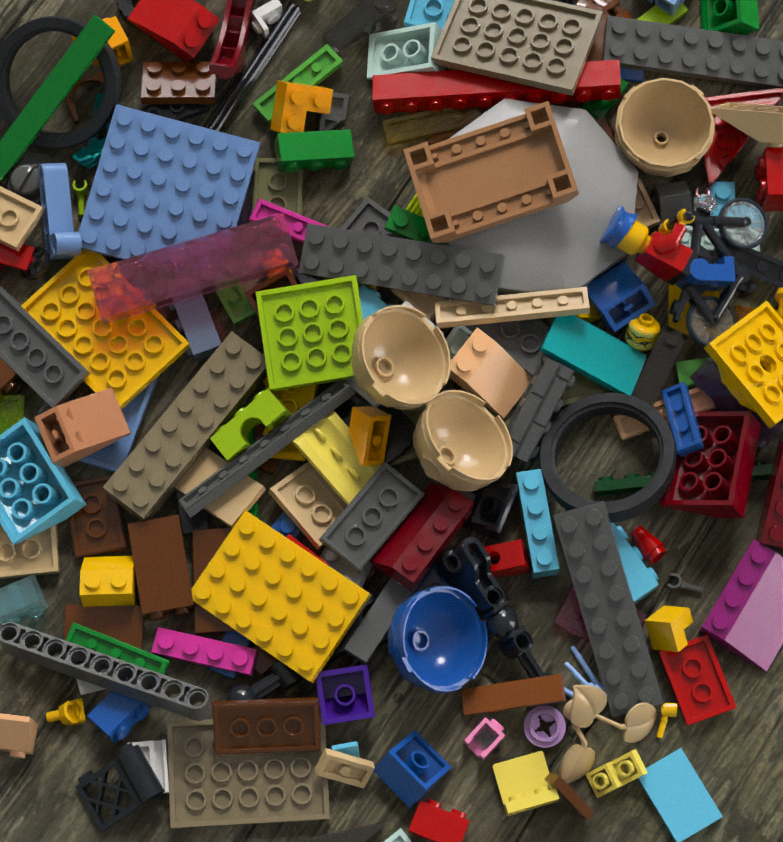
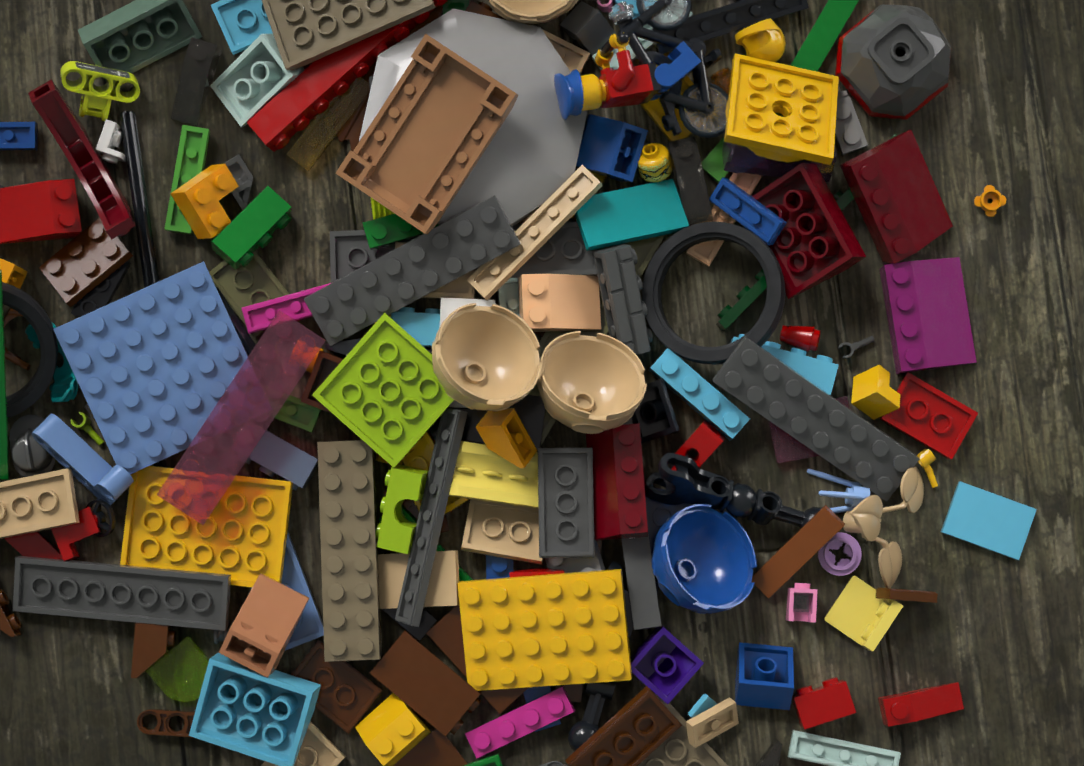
camera: 40 degrees left, 10 degrees up
light yellow slope [585,749,648,798] -> none

